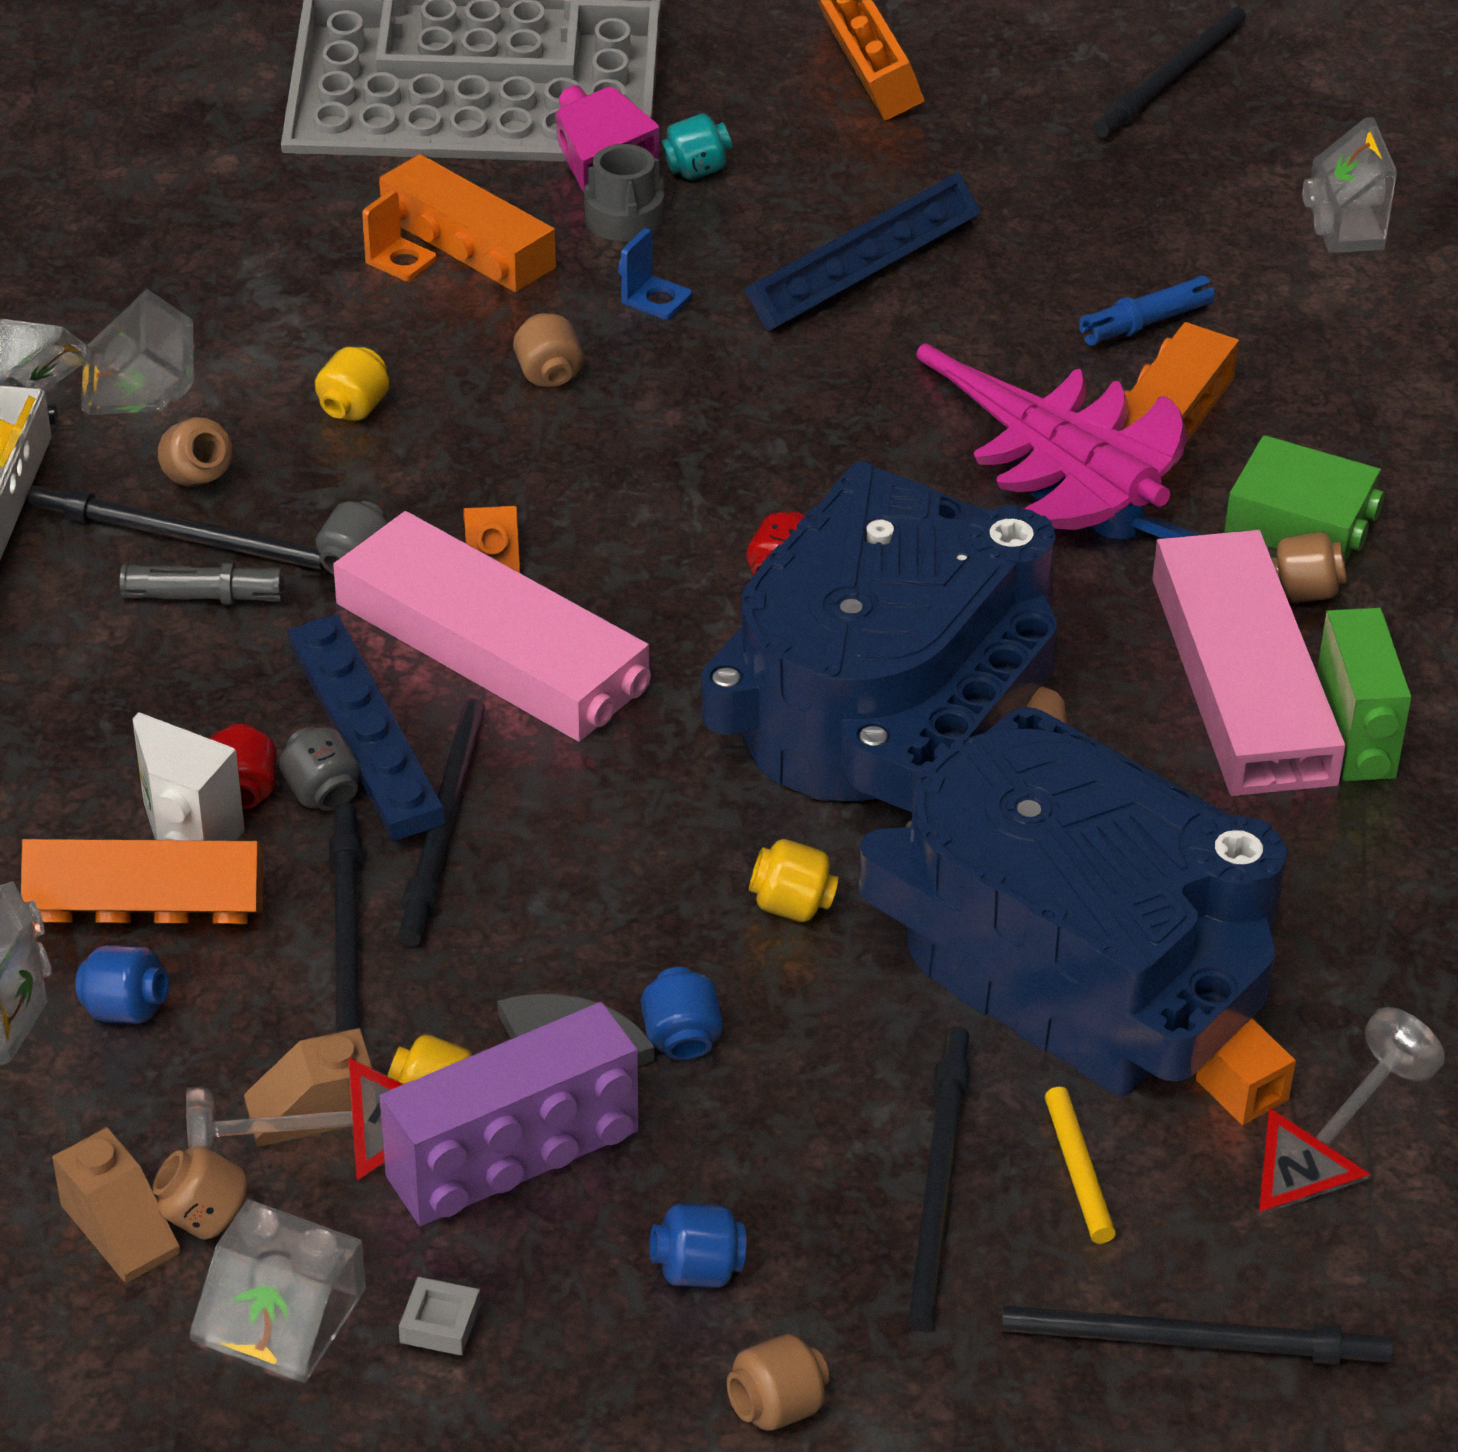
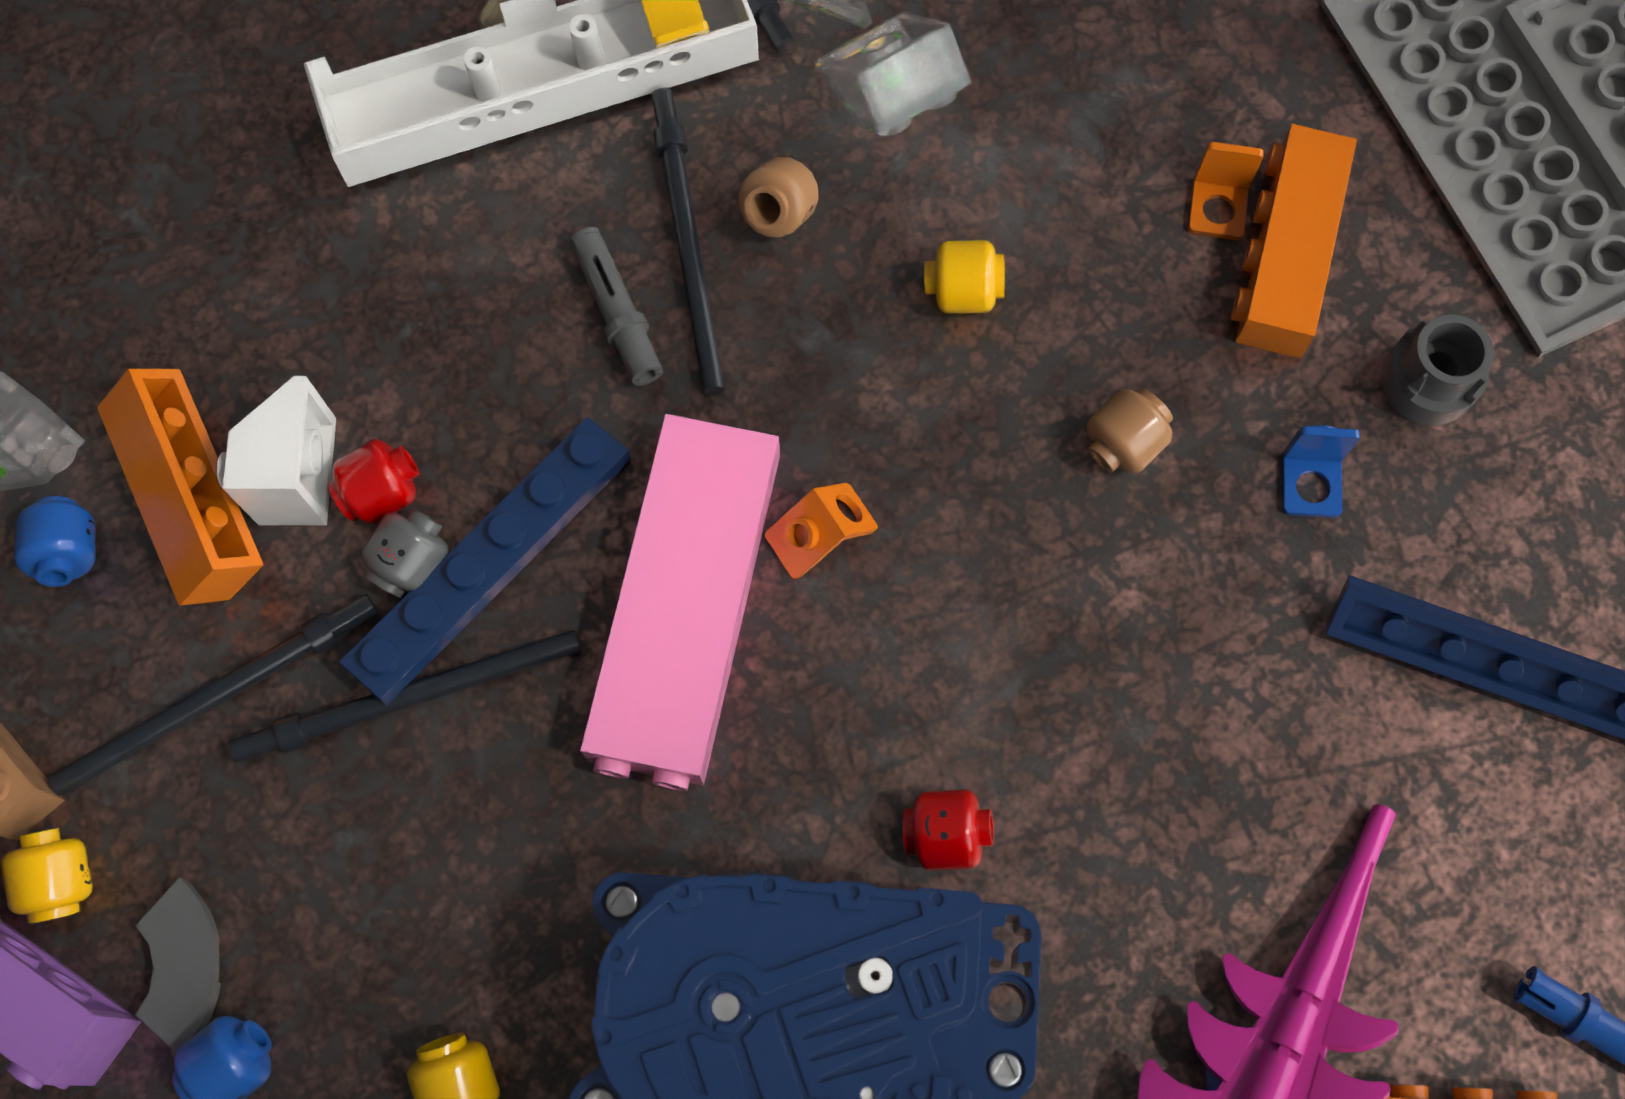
camera: 65 degrees right, 30 degrees up
dark grey head [316,501,389,575] -> none
dark pink torso [556,85,660,192] -> none
teal head [661,113,733,181] -> none

